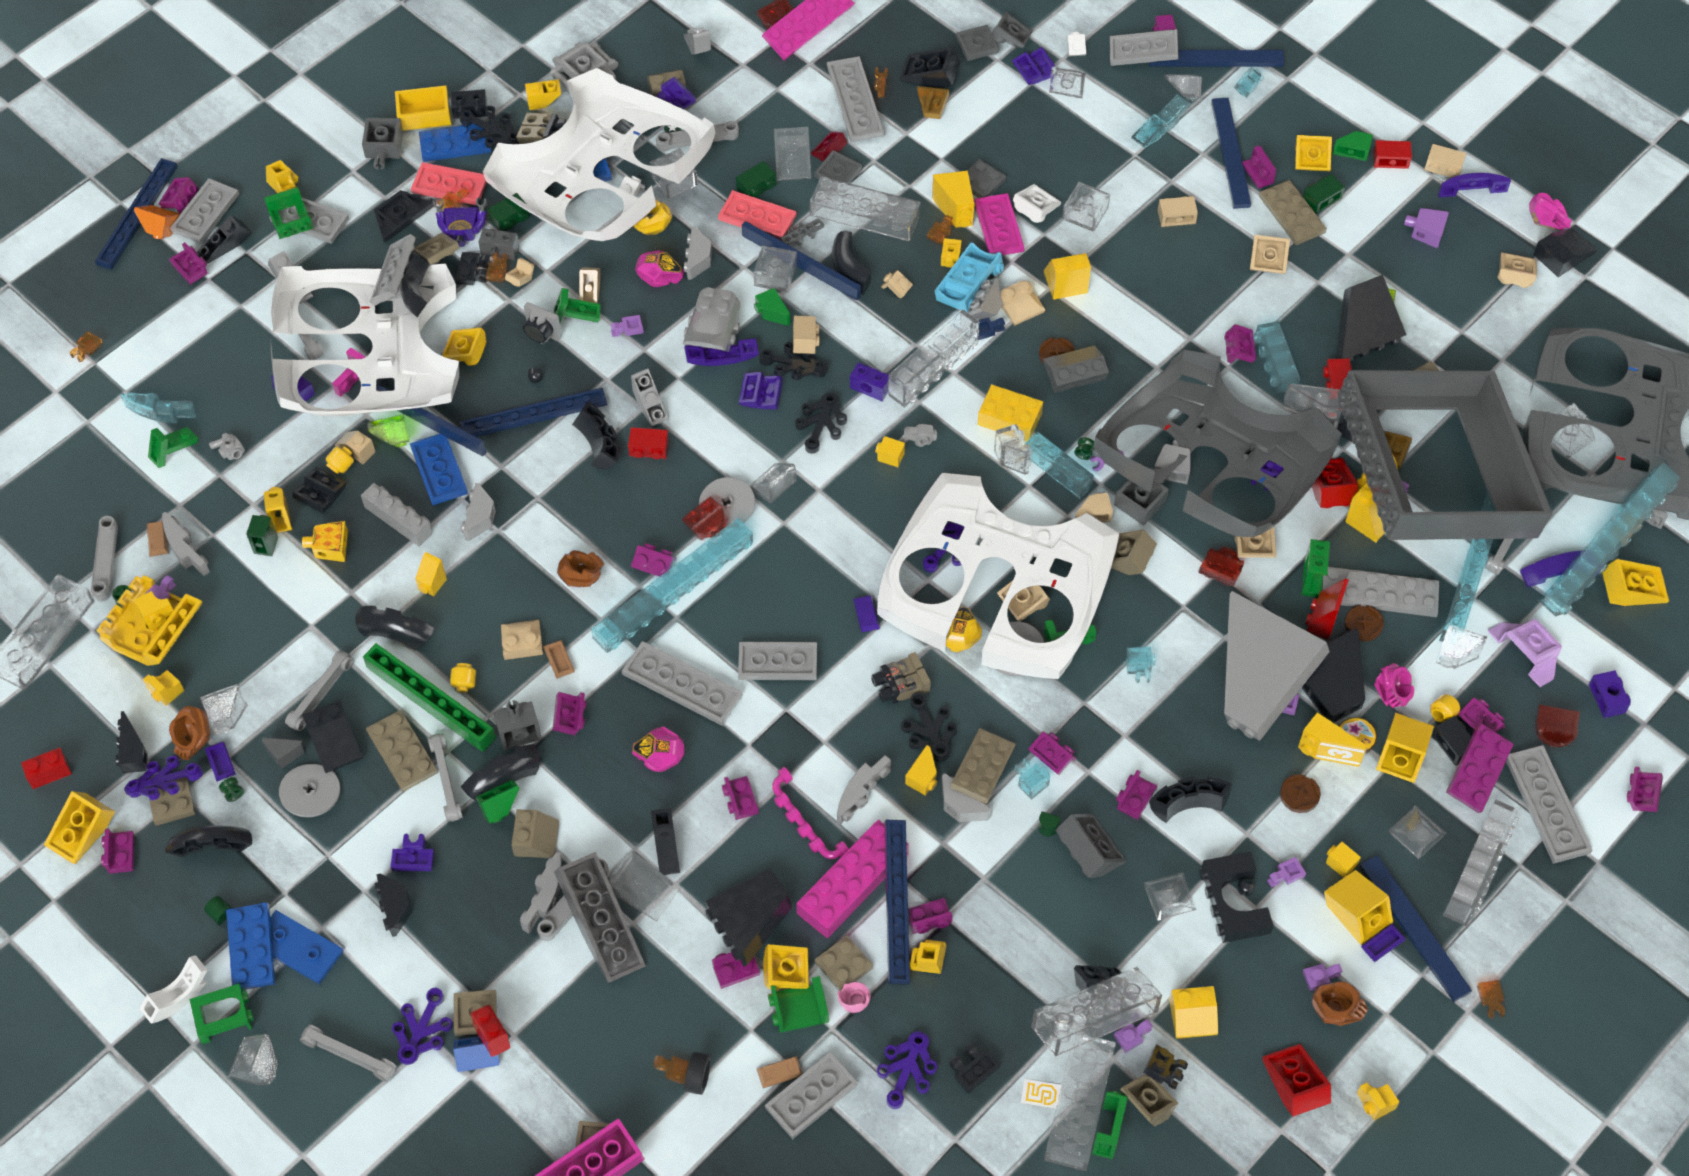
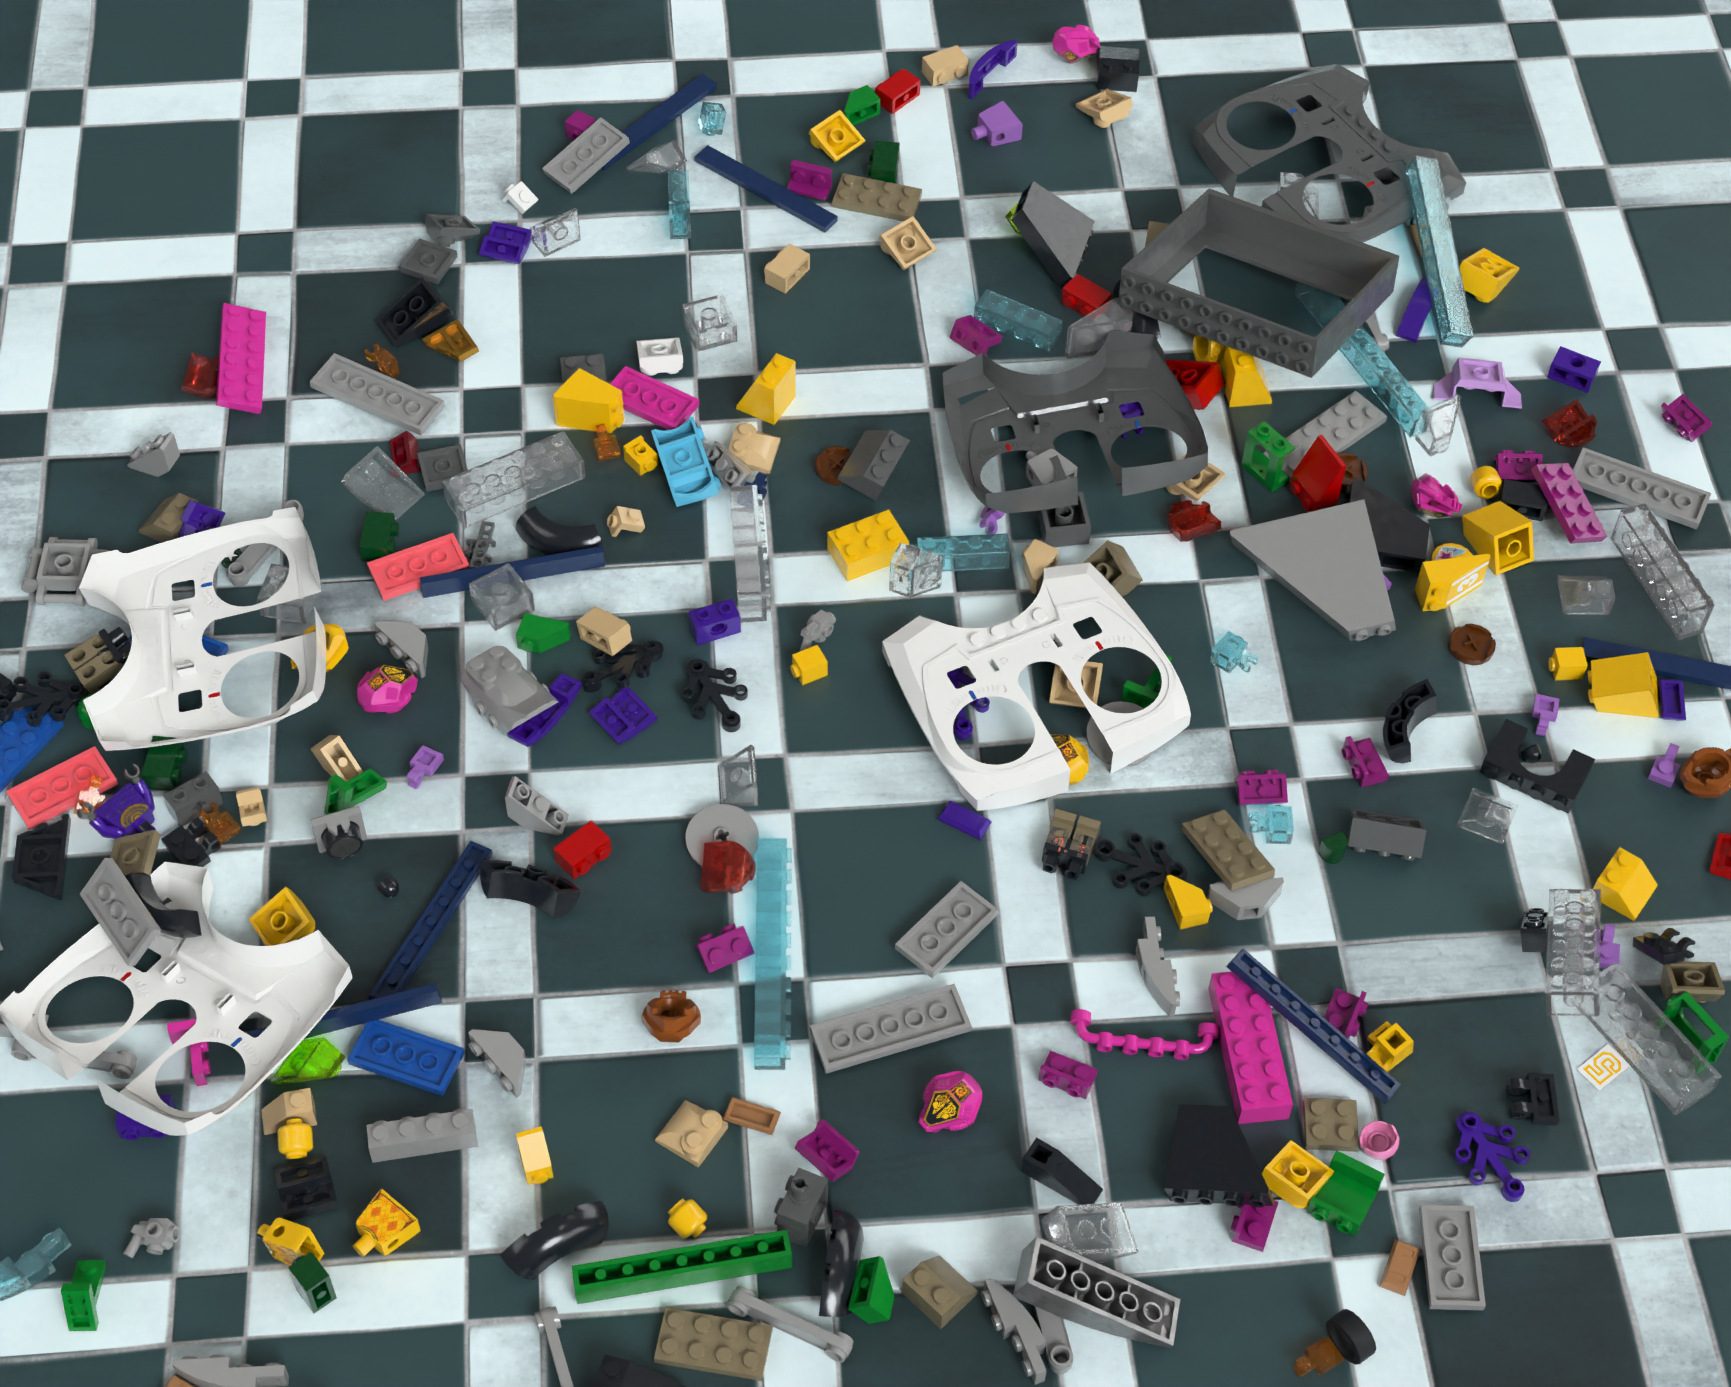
camera: 50 degrees left, 5 degrees down
yellow slope [525,79,561,110] -> none
white bracket [616,176,645,197] -> none
dark green wheel [1074,437,1095,460] -> none

